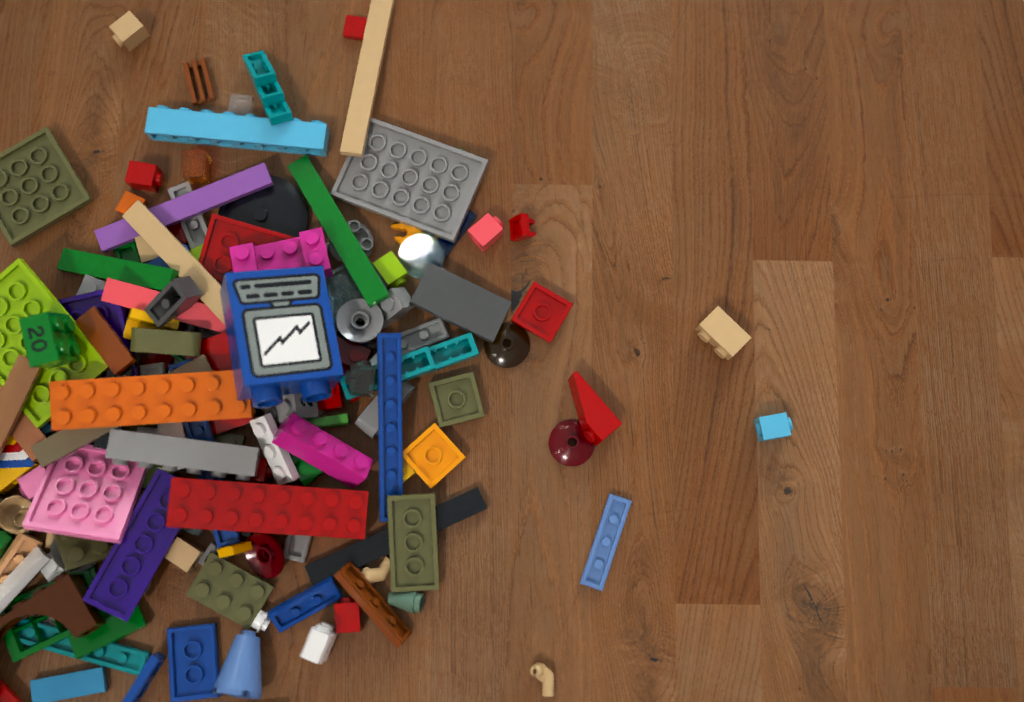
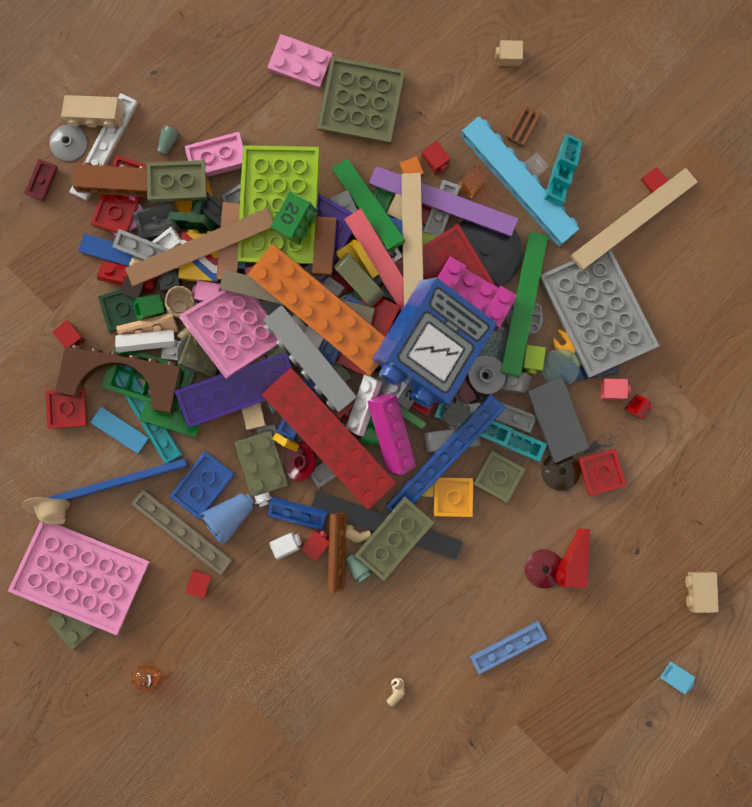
camera: 45 degrees right, 5 degrees up
dark grey slope [144,276,204,328] -> none

